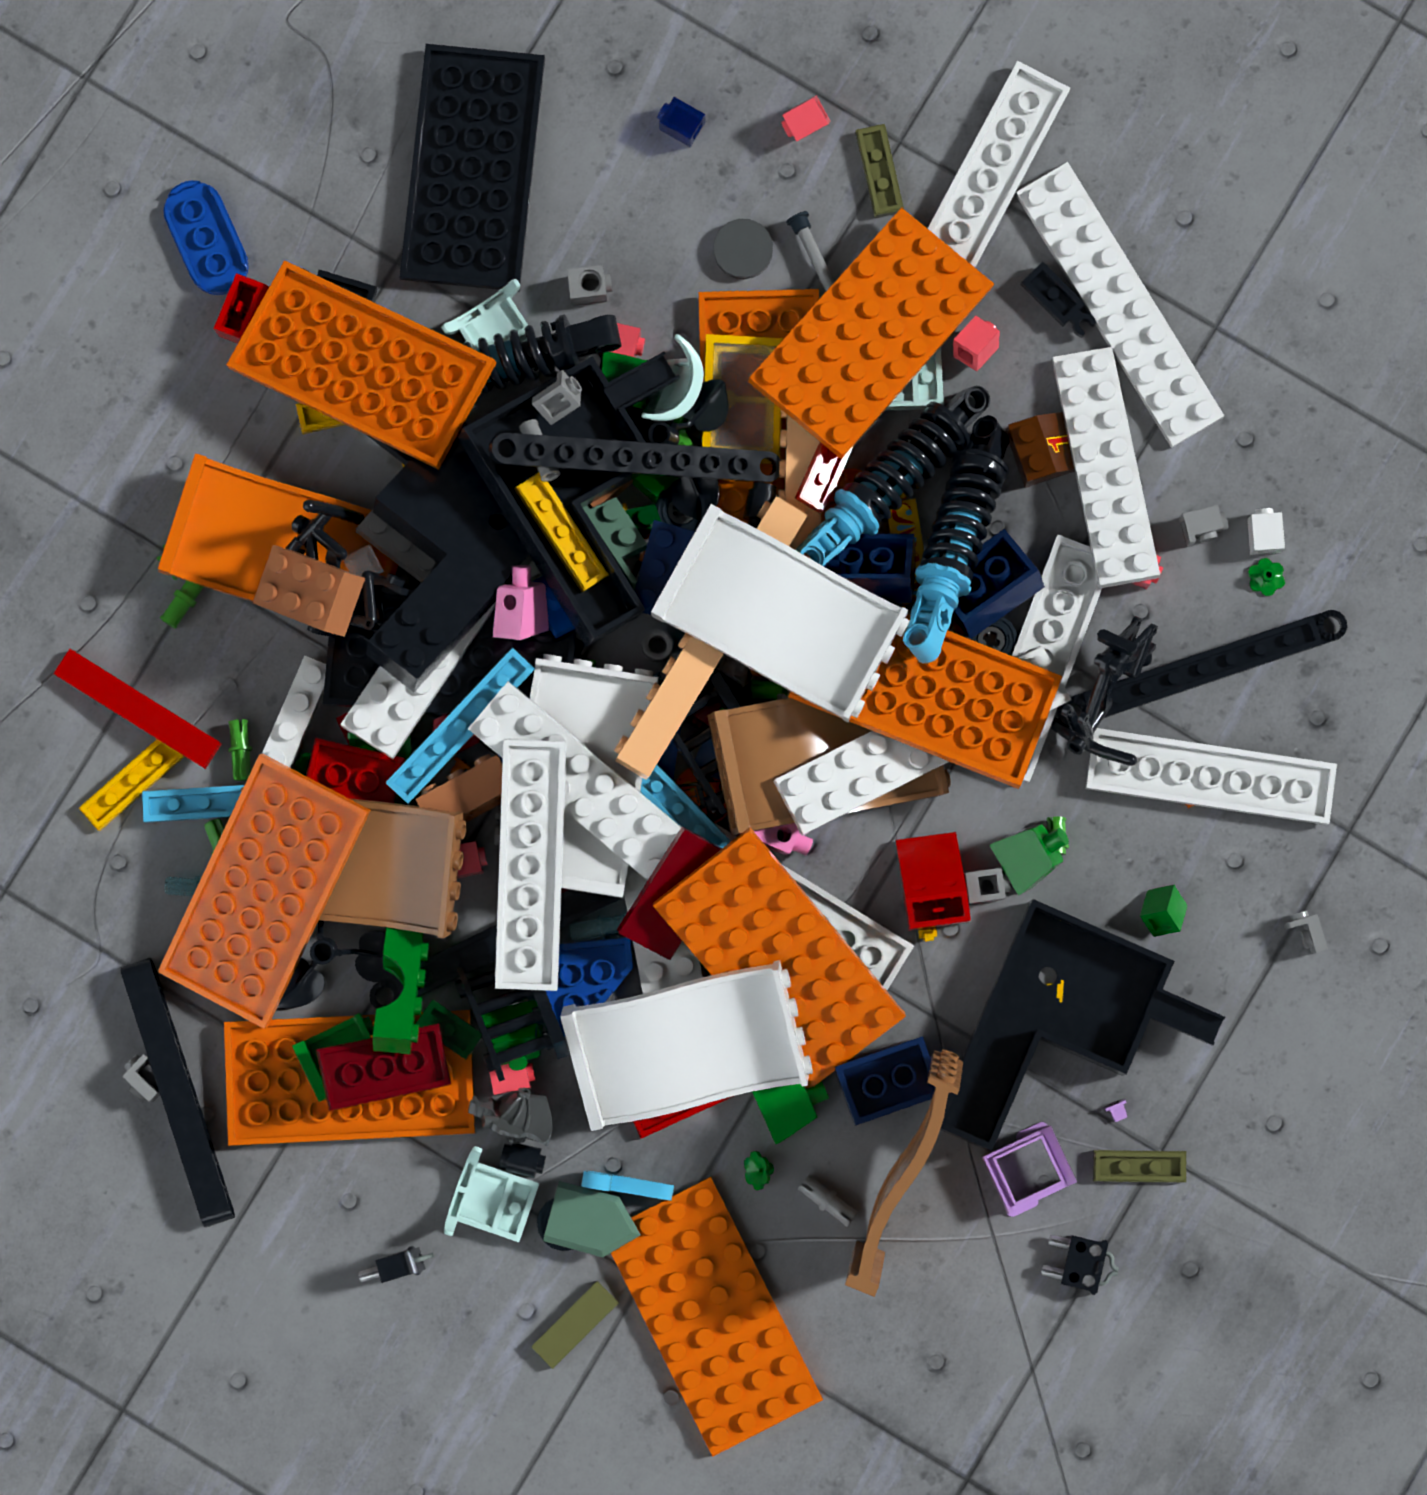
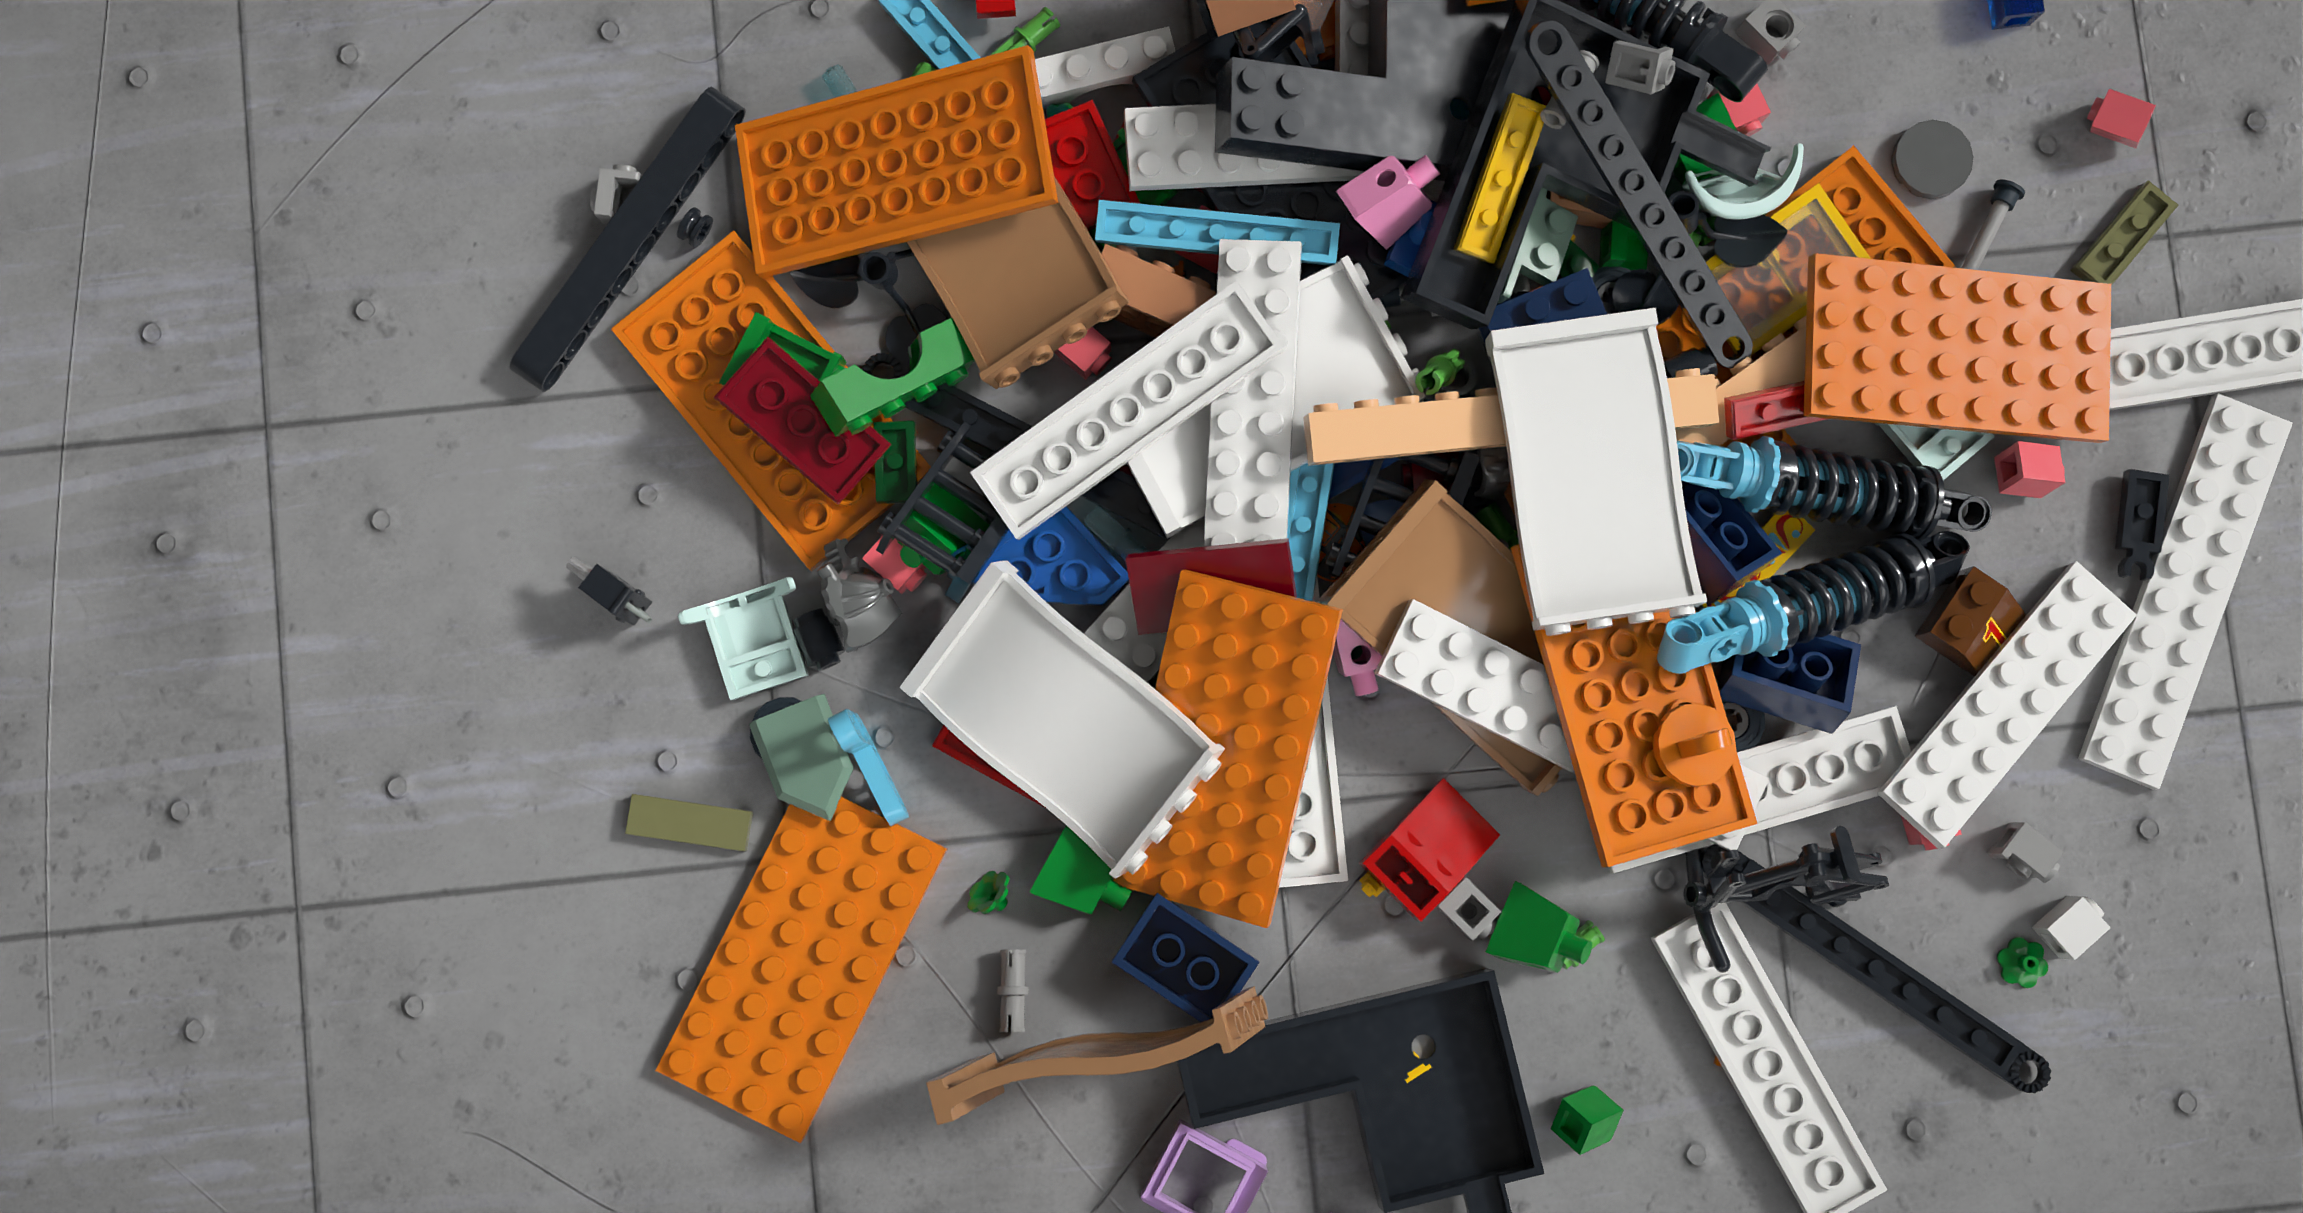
camera: 50 degrees right, 0 degrees up
none -> black bush [677,207,713,248]
none -> bright green axle [1415,349,1465,395]
none -> orange tile [1652,703,1736,787]

